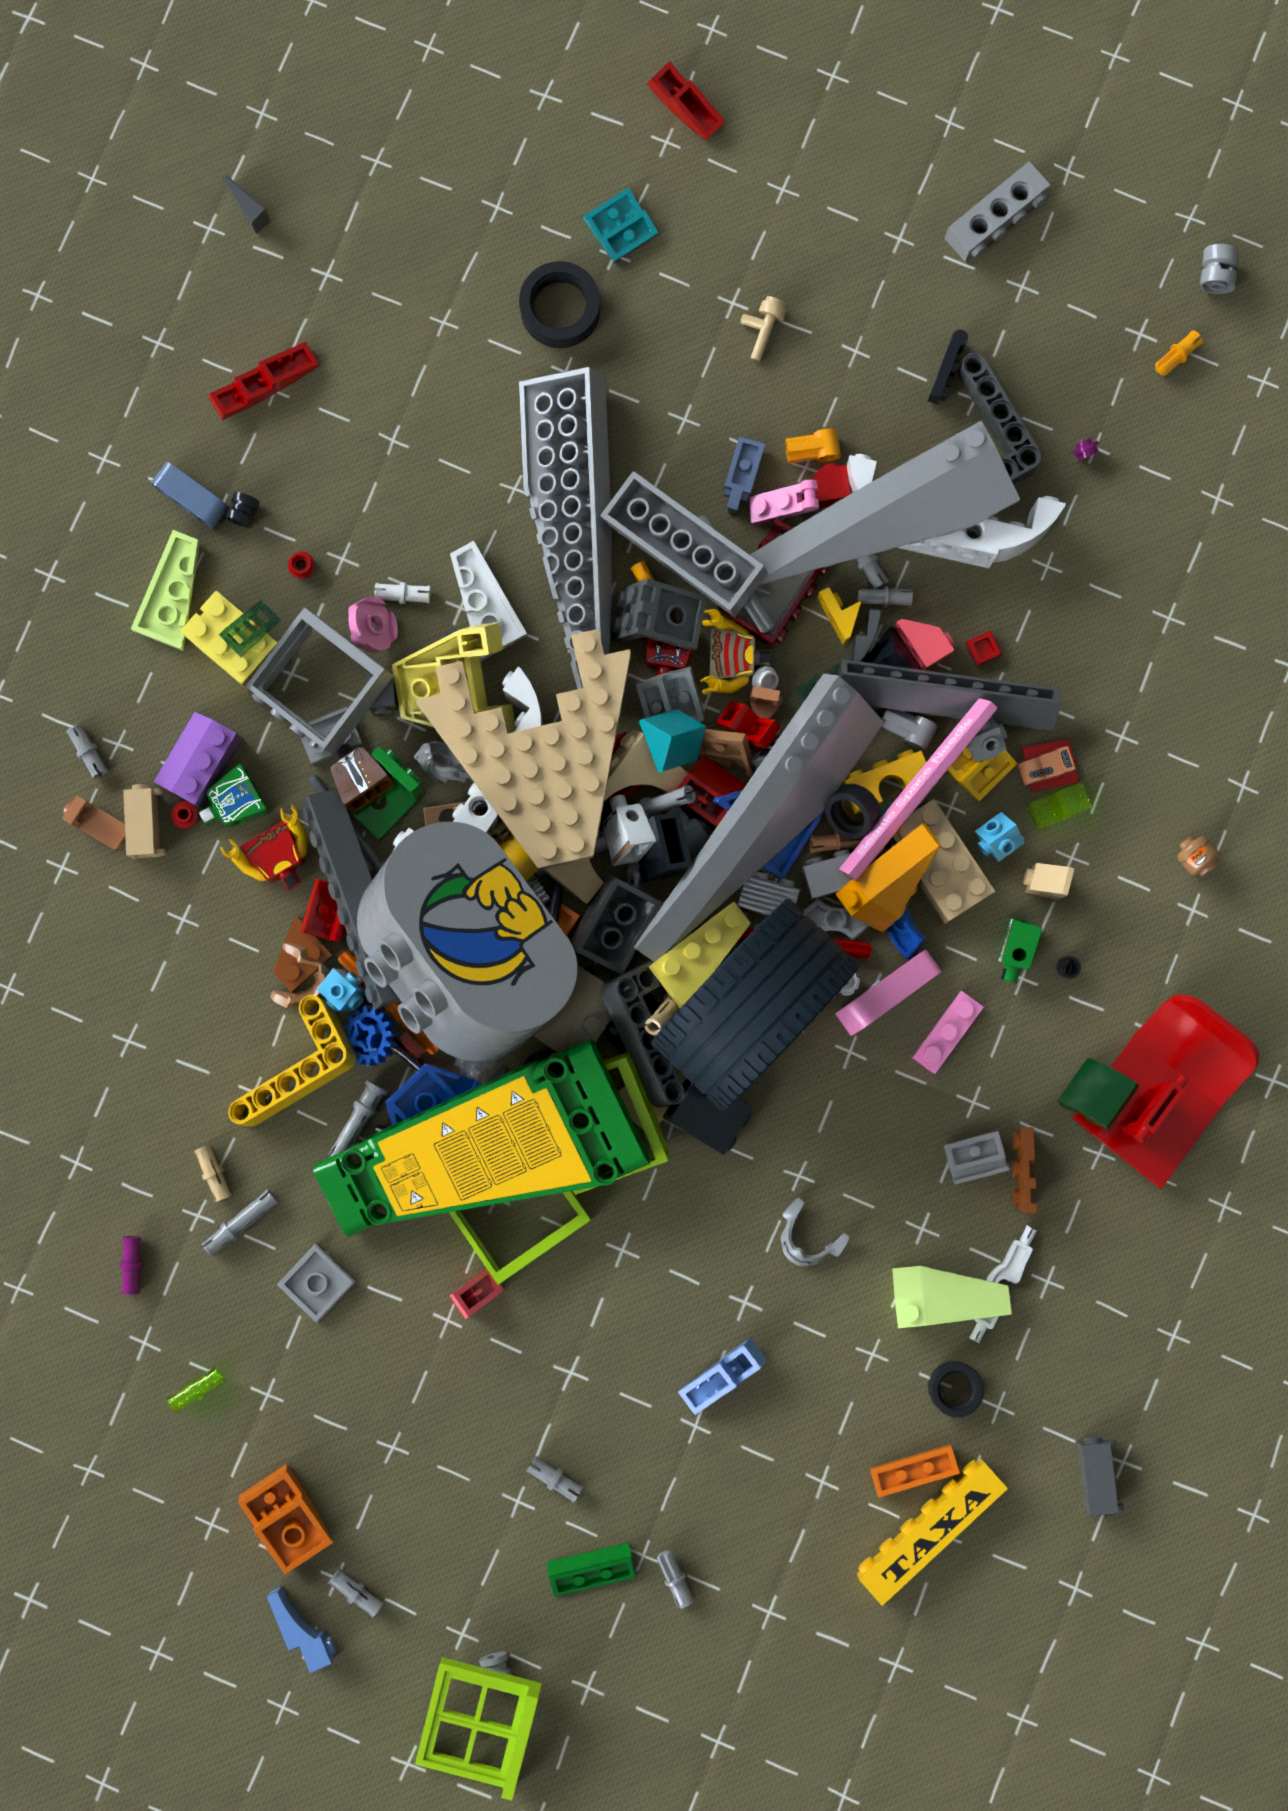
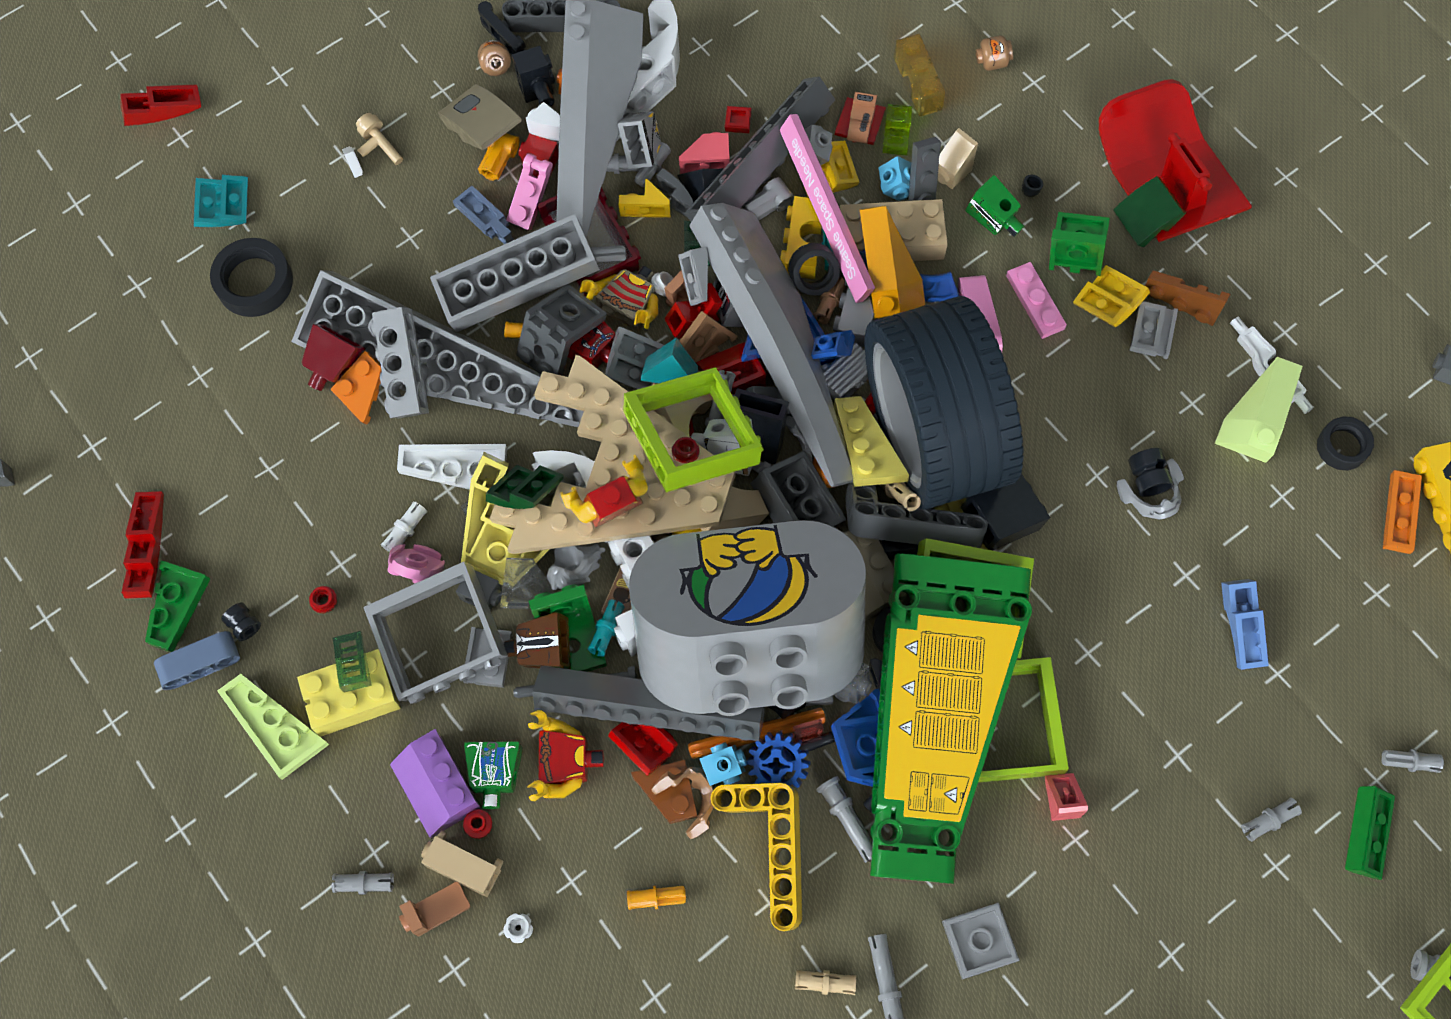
camera: 60 degrees left, 15 degrees down
none -> green wing [145,560,210,652]
none -> dark red torso [302,324,366,391]
none -> orange wing [330,351,382,424]
none -> white tile [342,146,363,178]
none -> light grey brick [371,307,429,418]
none -> dark tan slope [438,84,522,150]
none -> medium nougat head [477,40,511,76]
none -> dark green slope [486,465,564,509]
none -> clear slope [500,558,556,609]
none -> white plate [504,913,533,943]
none -> black brick [512,46,556,107]
none -> torso [560,455,648,527]
none -> teal pin [588,599,625,656]
none -> light grey torso [618,111,661,169]
none -> lime window [623,367,764,492]
none -> light orange axle [627,885,686,910]
none -> red plate [672,437,700,464]
none -> light grey slope [678,247,708,306]
none -> blue slope [811,330,855,360]
none -> clear yellow arch [894,33,945,117]
none -> dark grey plate [908,137,941,201]
none -> green bracket [1049,212,1110,276]
none -> yellow slope [1073,265,1150,328]
none -> black wheel [1128,448,1174,497]

